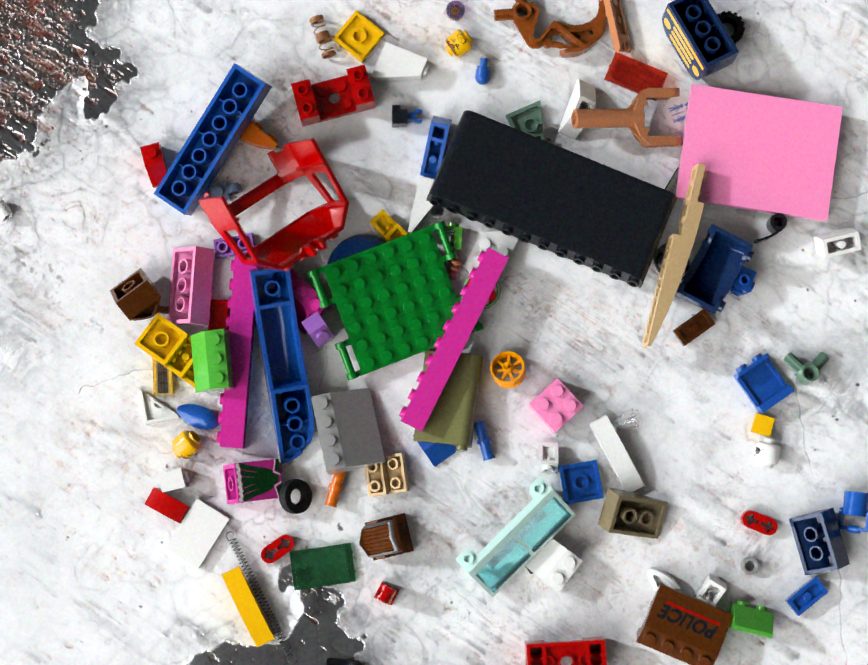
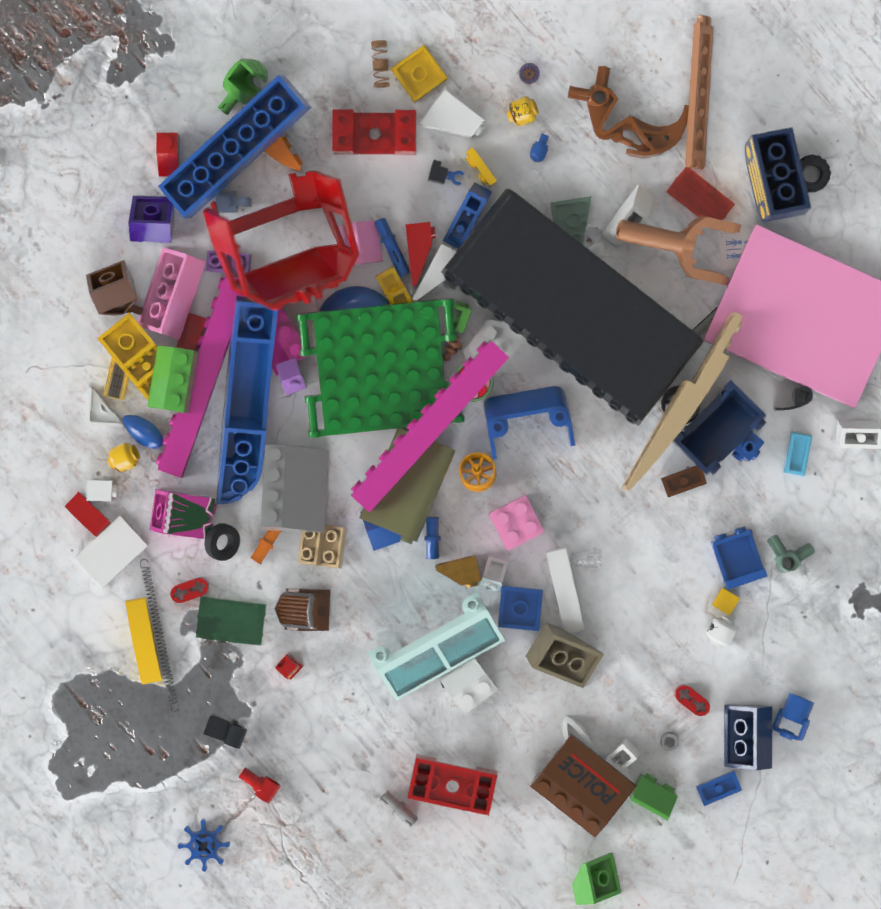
camera: 20 degrees right, 5 degrees up
none -> dark purple slope [128,196,174,243]
none -> bright green piece [218,59,268,115]
none -> bright pink slope [338,220,383,266]
none -> blue axle [375,218,411,278]
none -> red slope [405,222,436,288]
none -> pearl gold slope [435,555,482,588]
none -> yellow plate [465,147,497,187]
none -> blue windscreen [484,386,575,460]
none -> medium azure tile [784,432,812,476]

